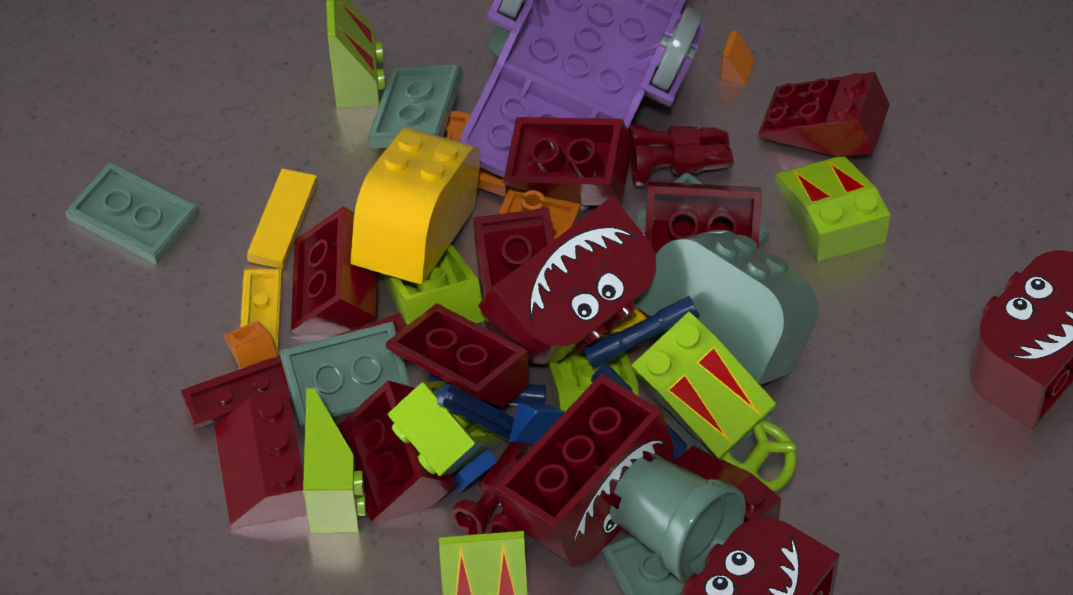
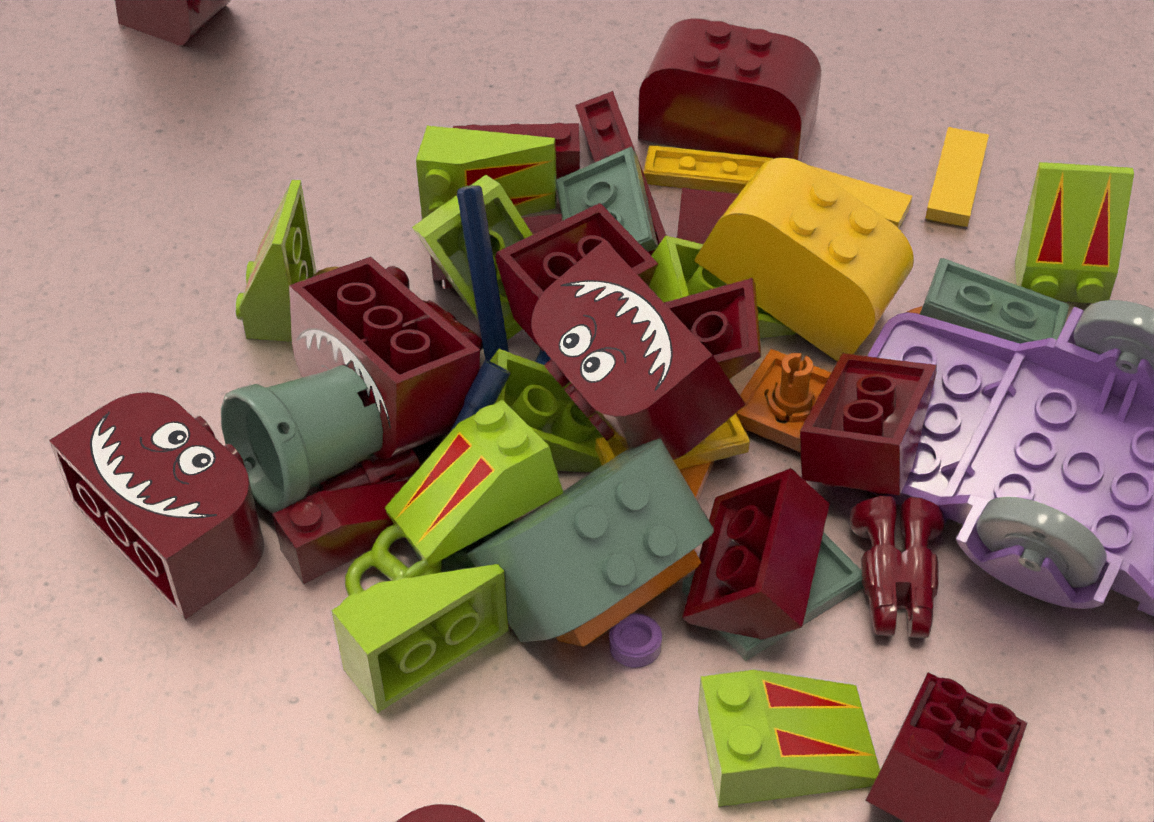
camera: 100 degrees right, 5 degrees down
sand green tile [65,162,200,264] -> none
orange slope [224,321,277,369] -> none
blue tile [454,451,498,494] -> none
blue slope [509,402,564,443] -> none
dark blue piece [583,295,700,369] -> none
orange slope [720,30,755,84] -> none
none -> lime slope [331,564,508,713]
none -> dark red brick [638,18,821,161]
none -> yellow tile [925,127,989,227]

